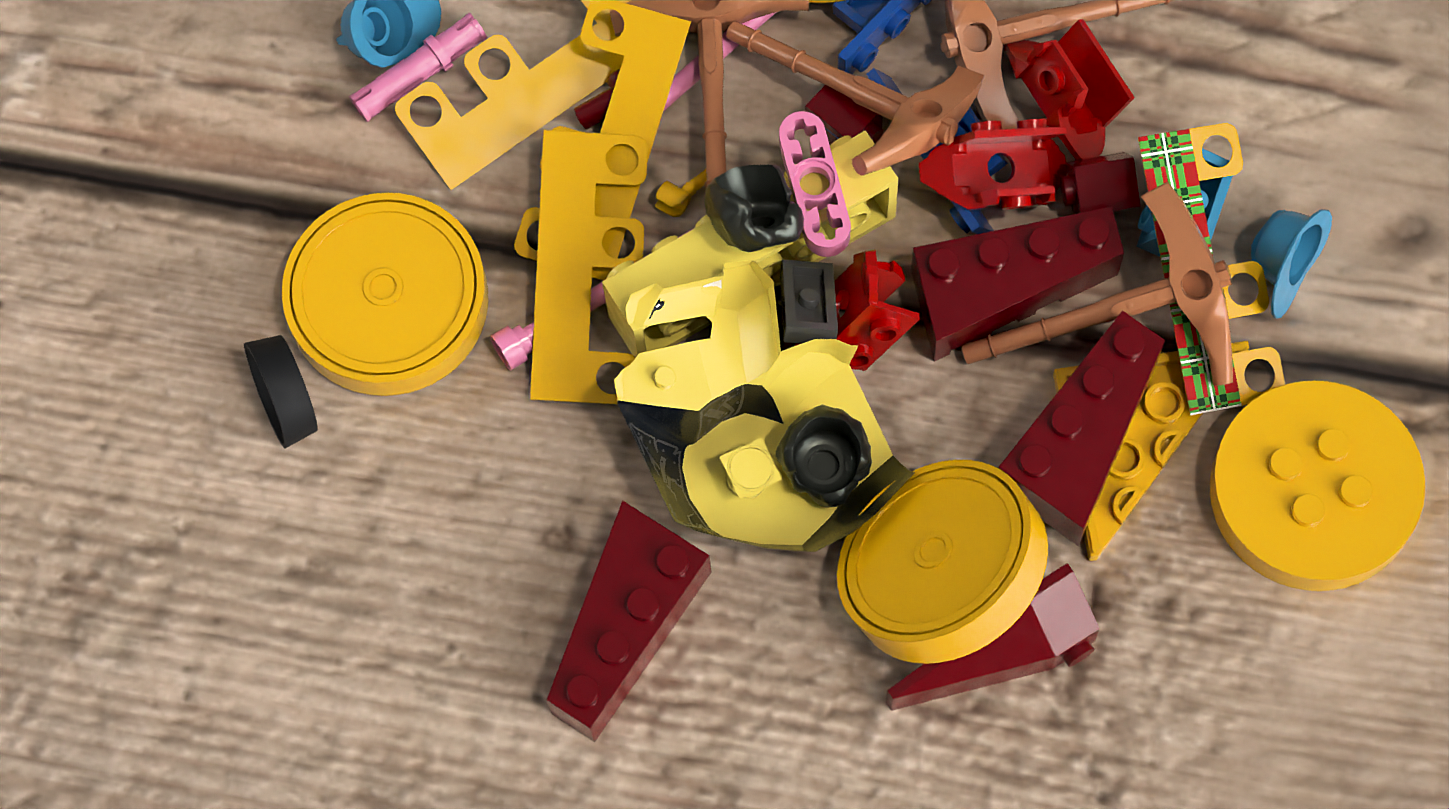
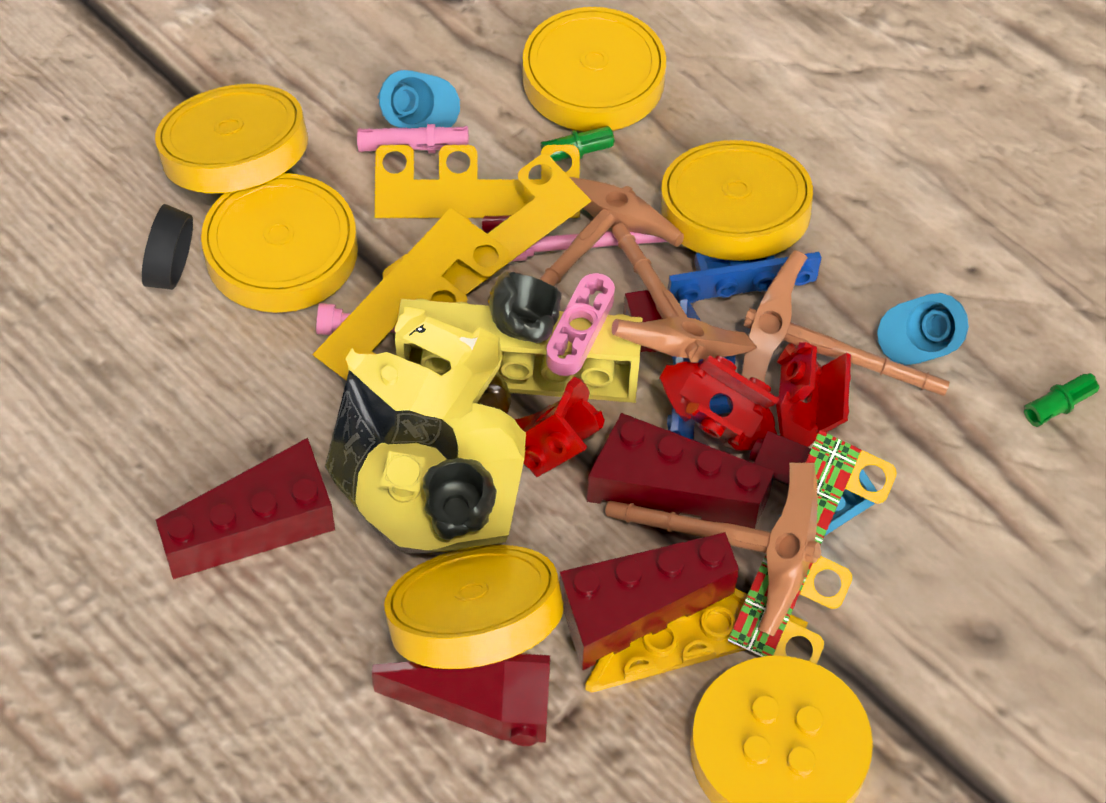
camera: 30 degrees right, 15 degrees down
dark grey plate [780,259,838,344] -> none
dark azure piece [1251,209,1332,319] -> none
none -> yellow brick [155,84,308,193]

